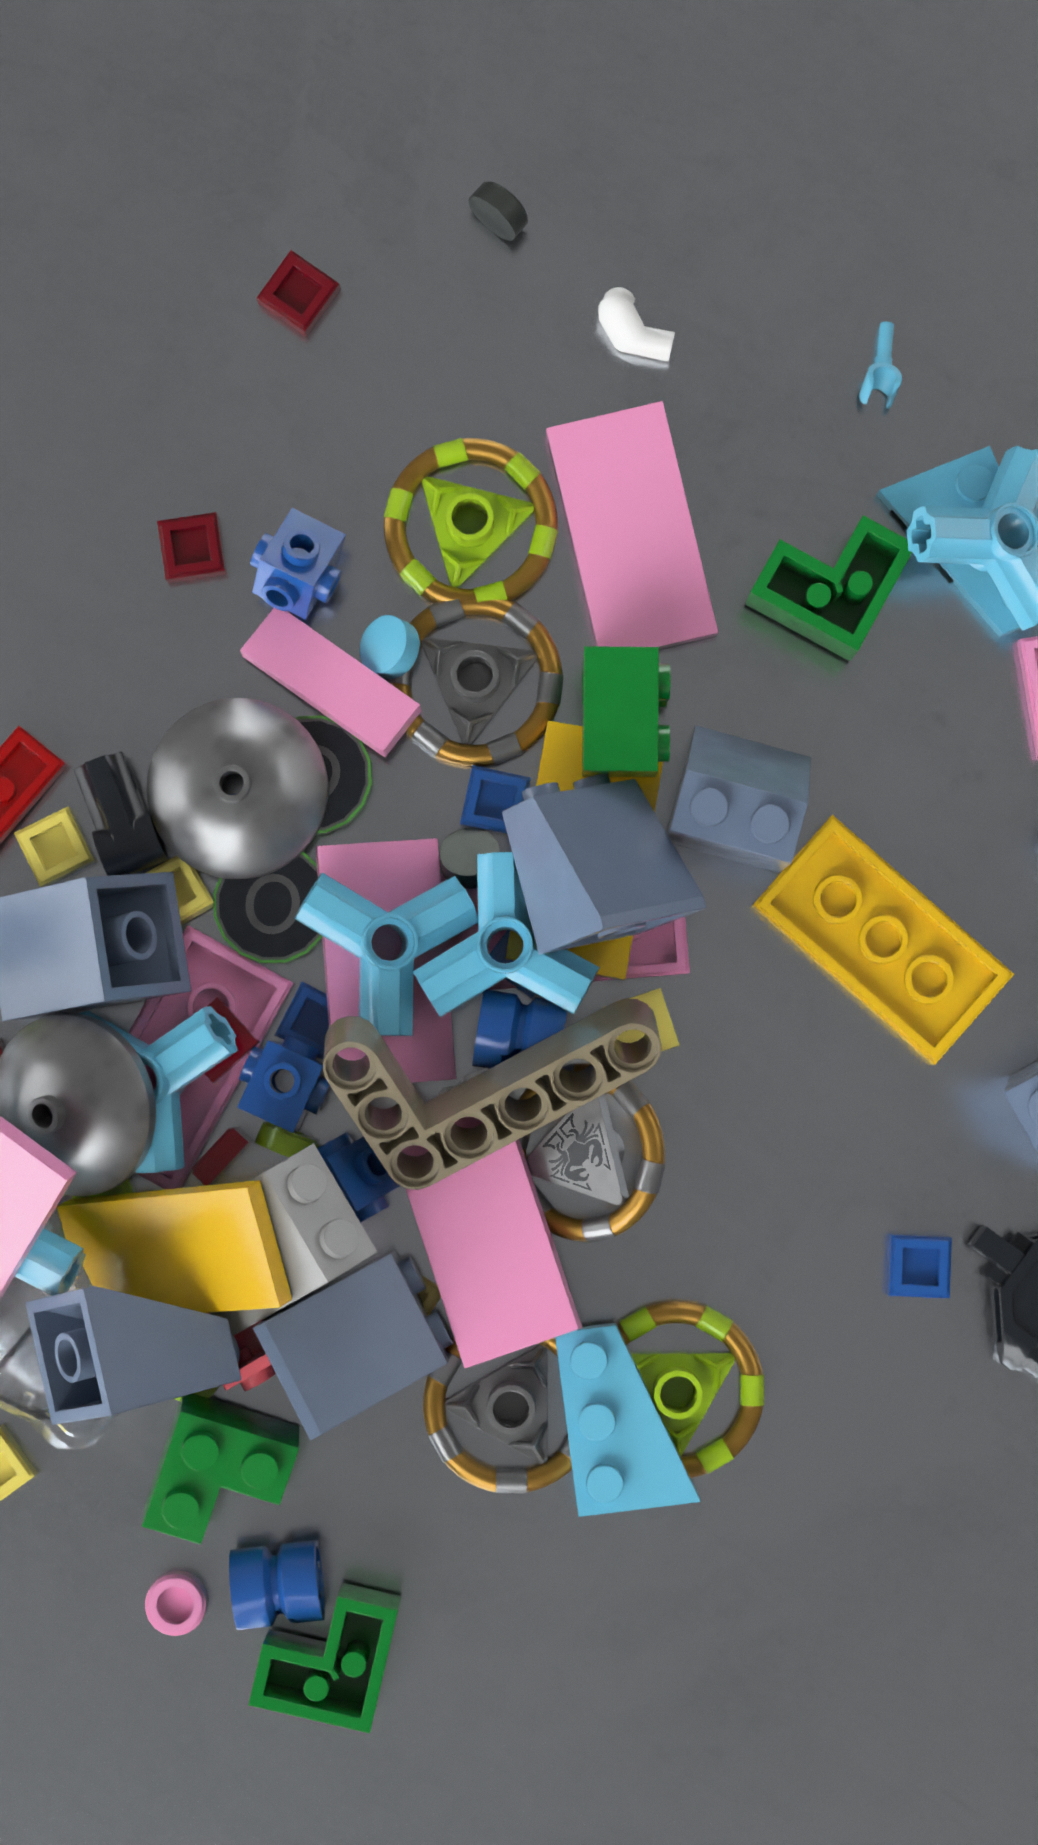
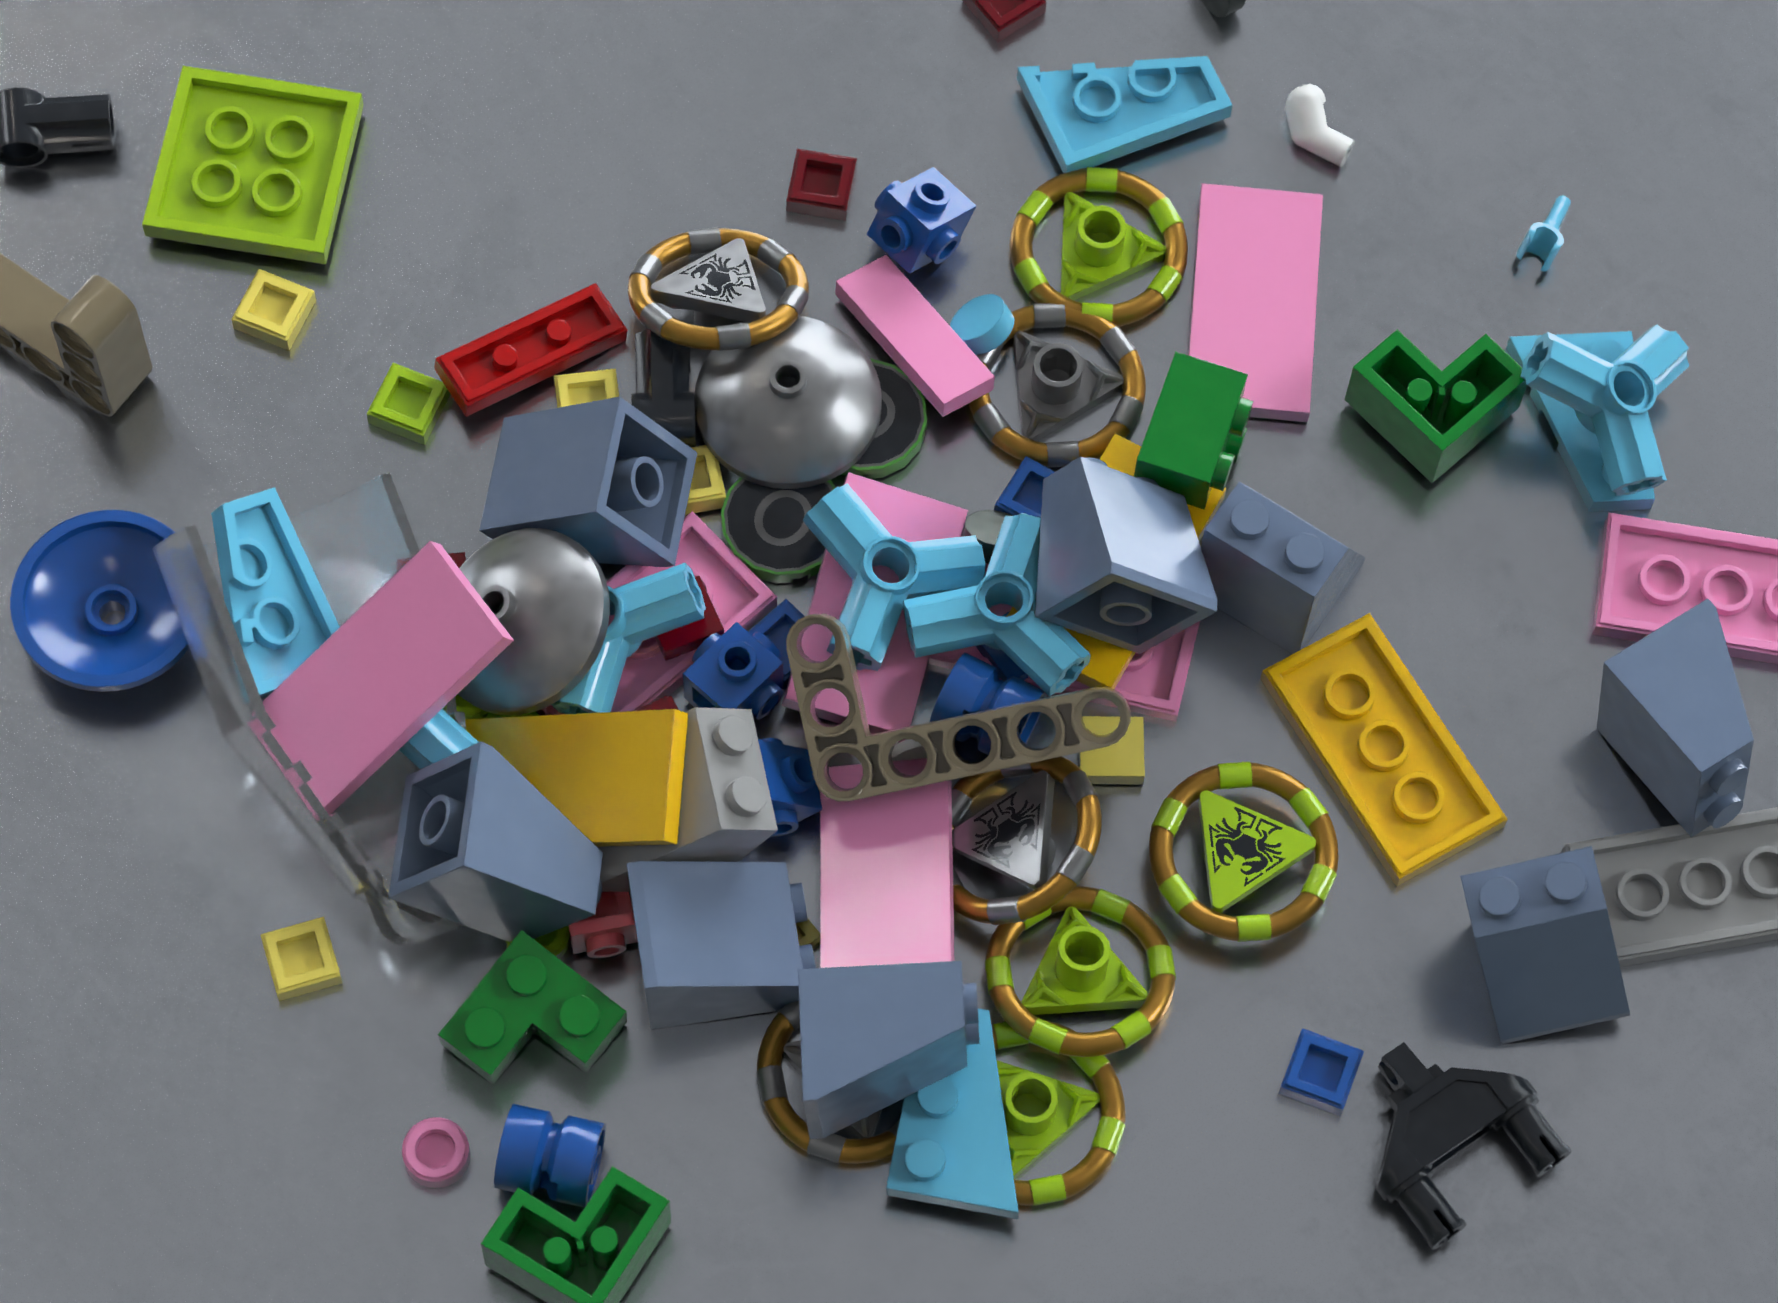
camera: 10 degrees right, 20 degrees down
none -> piece [628,227,809,351]
none -> sand blue slope [798,961,980,1139]
none -> lime piece [984,886,1176,1057]
none -> medium azure wing [1017,56,1233,173]
none -> piece [1149,761,1339,942]

